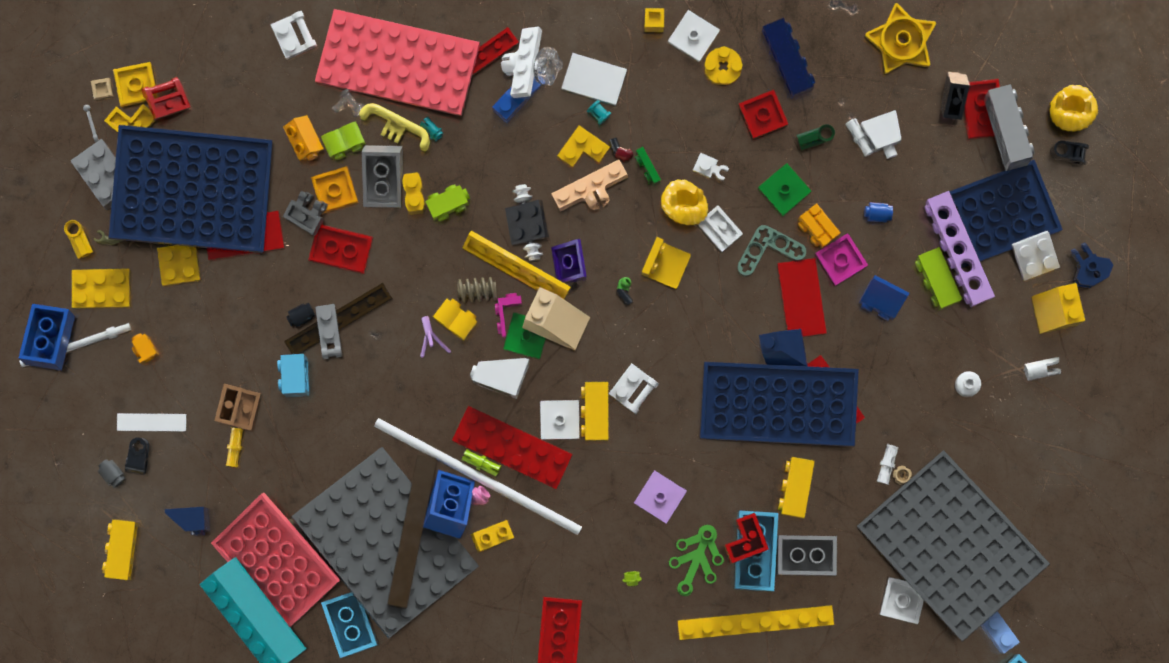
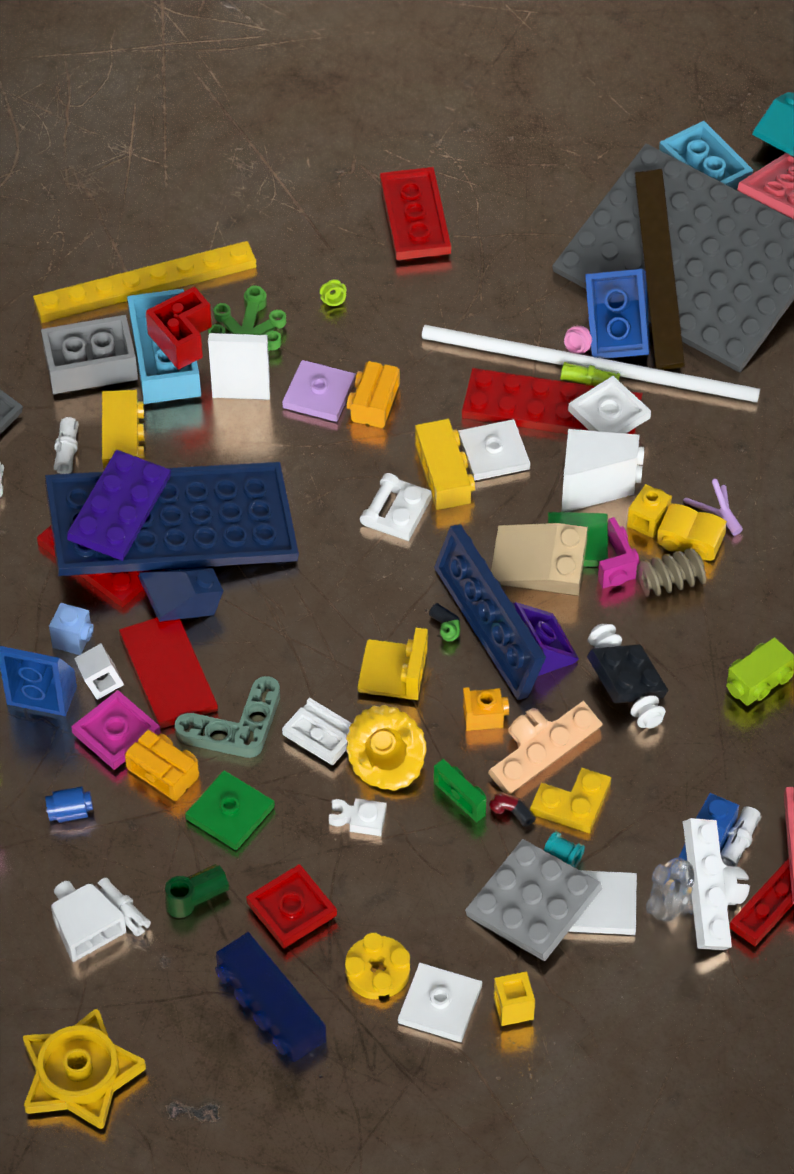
camera: 165 degrees right, 30 degrees down
yellow plate [462,231,571,300] -> none
yellow plate [471,520,514,553] -> none
none -> light blue brick [49,603,94,655]
none -> white pin [54,417,79,474]
none -> dark purple plate [67,449,171,561]
none -> white brick [74,643,124,700]
none -> white tile [208,333,270,400]
none -> light orange brick [347,361,400,428]
none -> dark blue plate [434,524,546,700]
none -> light orange brick [463,687,509,731]
none -> light grey plate [465,839,602,961]
none -> white plate [568,376,651,434]
none -> yellow brick [627,484,672,538]
none -> white pin [720,806,762,866]

